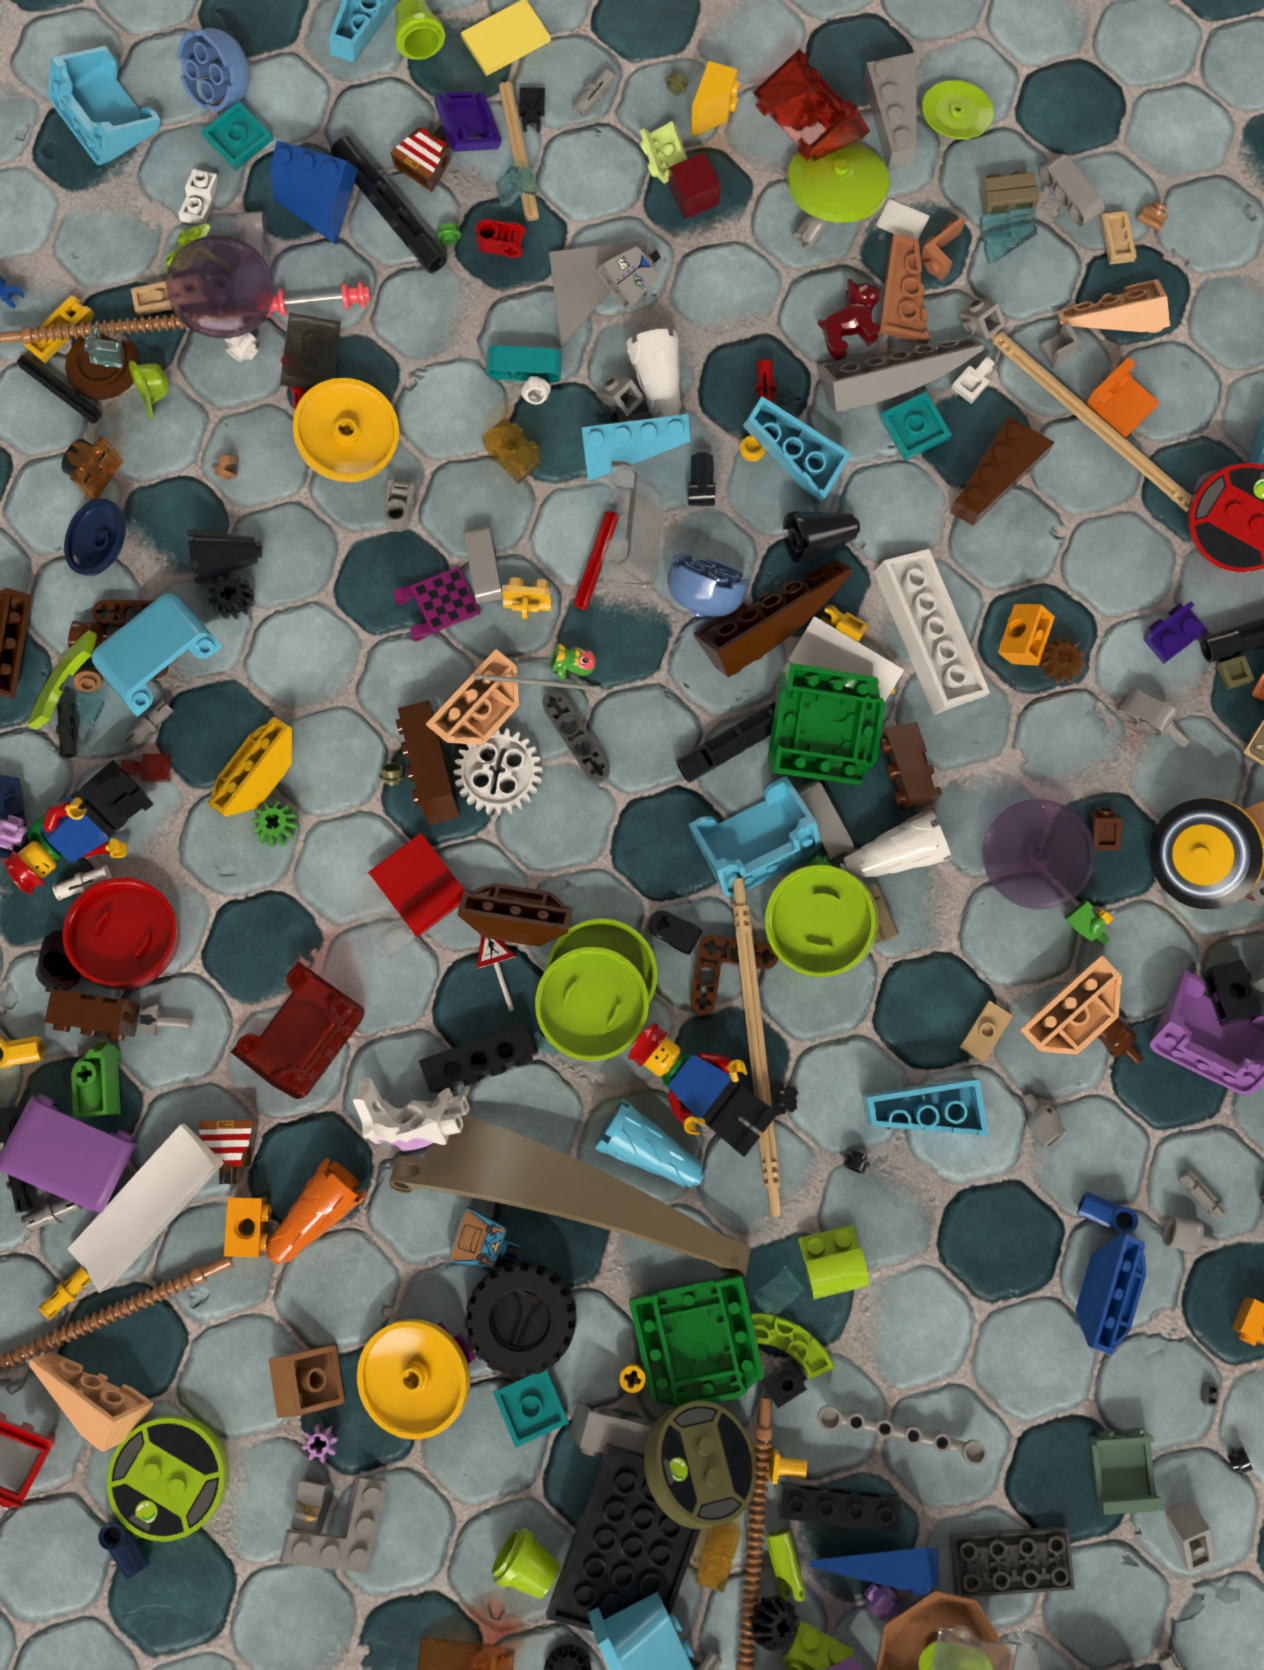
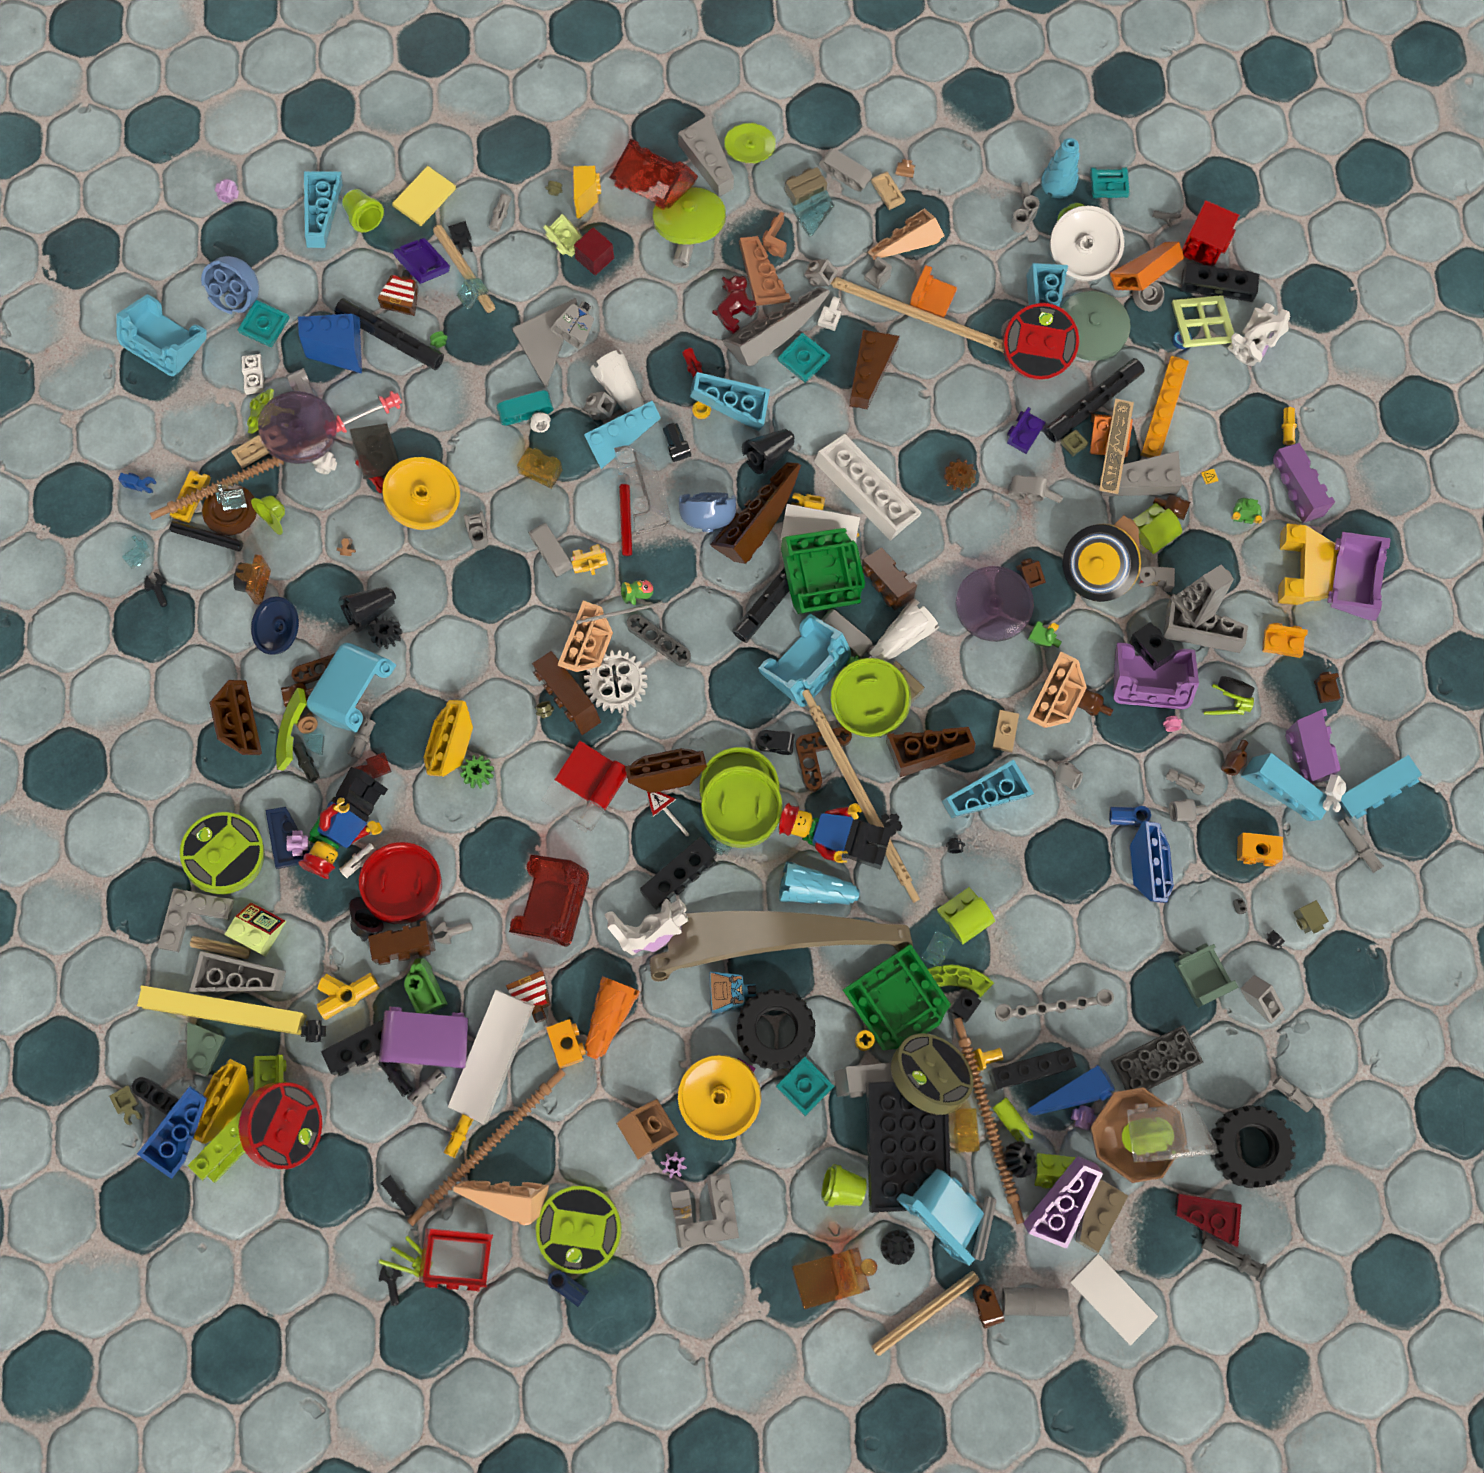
camera: 25 degrees left, 5 degrees down
magenta flag [394,567,480,642] -> none
red piece [476,219,526,258] -> none
white sticker [877,199,930,239] -> none
light orange brick [998,604,1055,665] -> none
none -> reddish brown wedge [886,727,976,777]
none -> bright pink plate [1163,716,1182,732]

